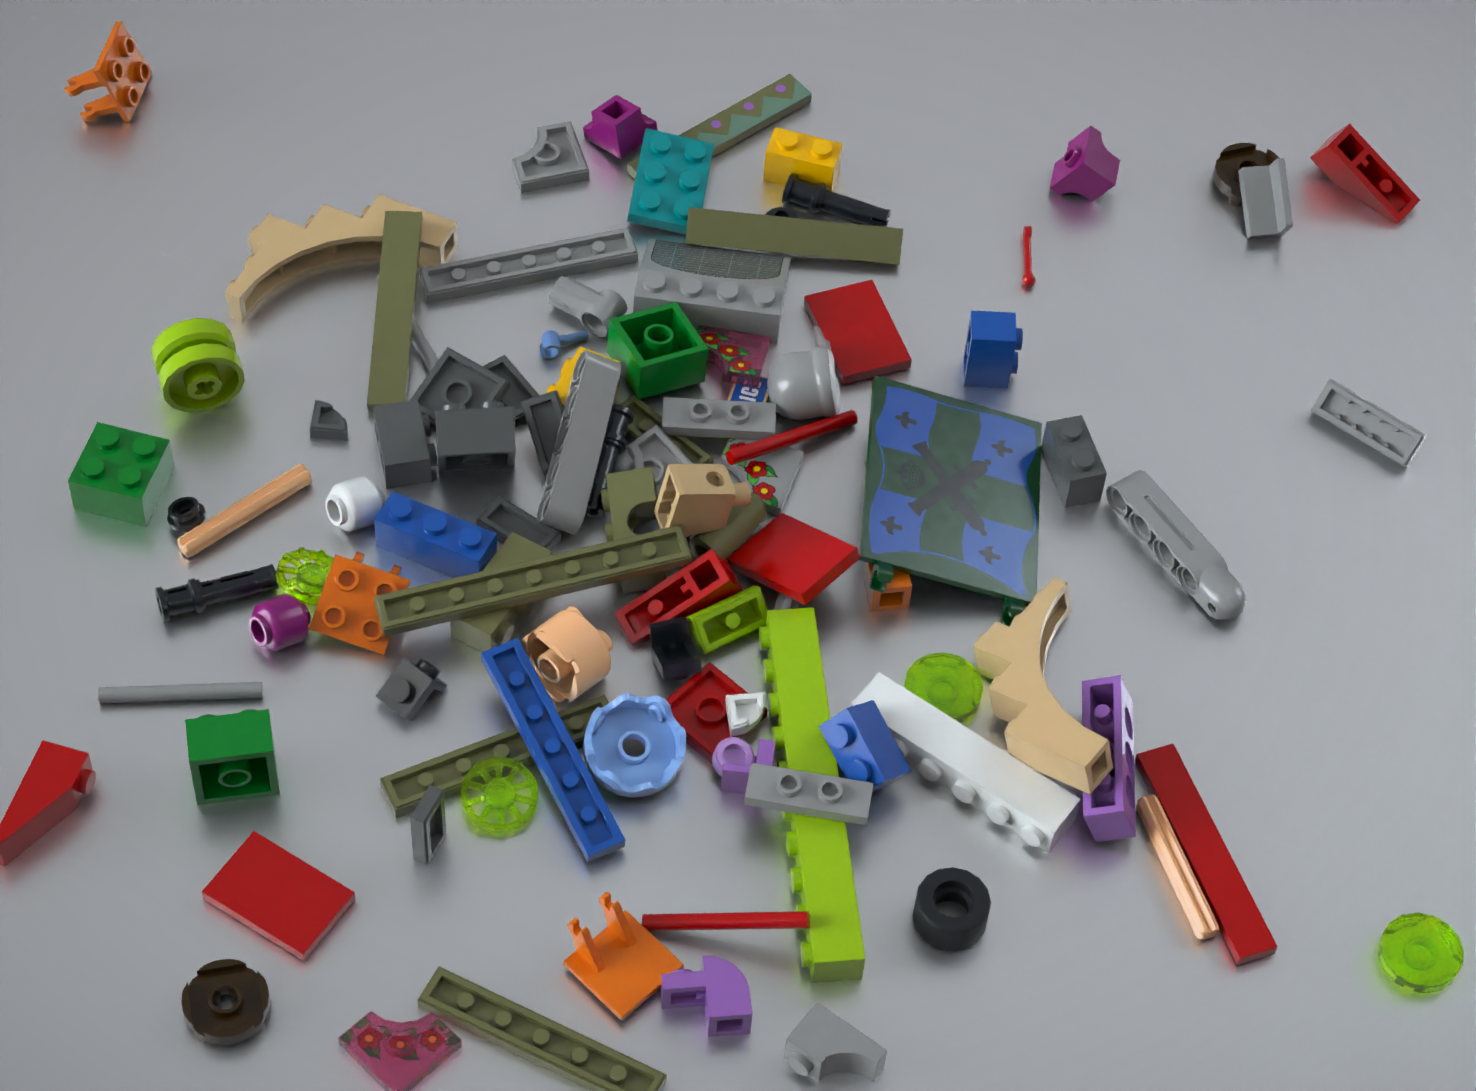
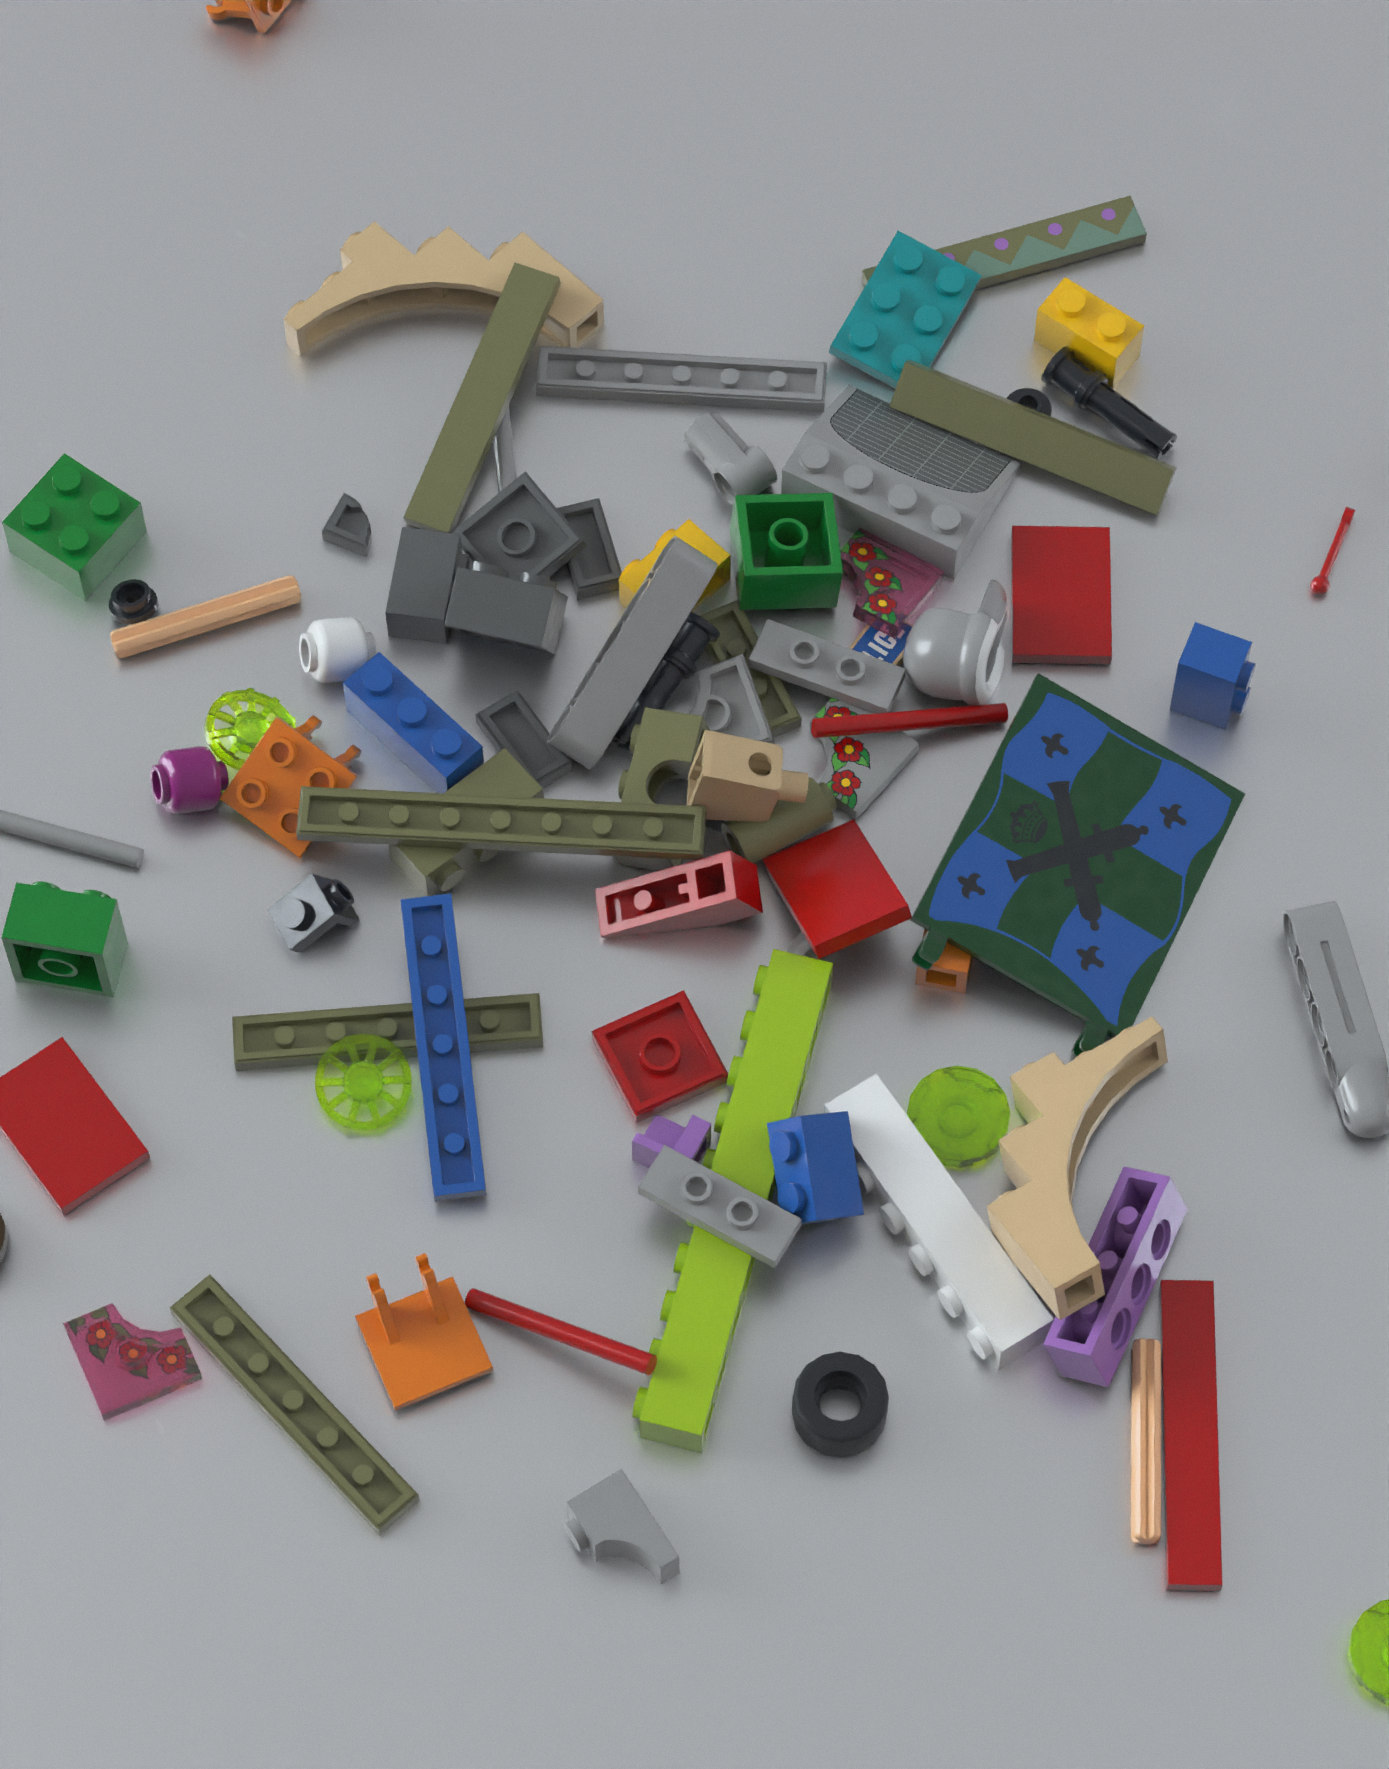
camera: 25 degrees right, 10 degrees up
lime wheel [151,318,245,413] -> none
black pin [155,564,279,622] -> none
dark grey tile [410,785,446,865] -> none
light grey tile [512,121,589,193] -> none
dark grey tile [521,390,564,475] -> none
light nougat brick [521,606,613,703] -> none
medium blue hand [539,330,589,360] -> none
magenta brick [583,95,658,159] -> none
light blue plate [583,693,686,798] -> none
black bracket [649,617,702,680] -> none
medium lavender brick [660,956,752,1037] -> none
lime brick [686,585,768,654] -> none
lavender tile [712,737,755,777] -> none
white tile [725,692,766,737] -> none
dark grey brick [1041,415,1107,508] -> none

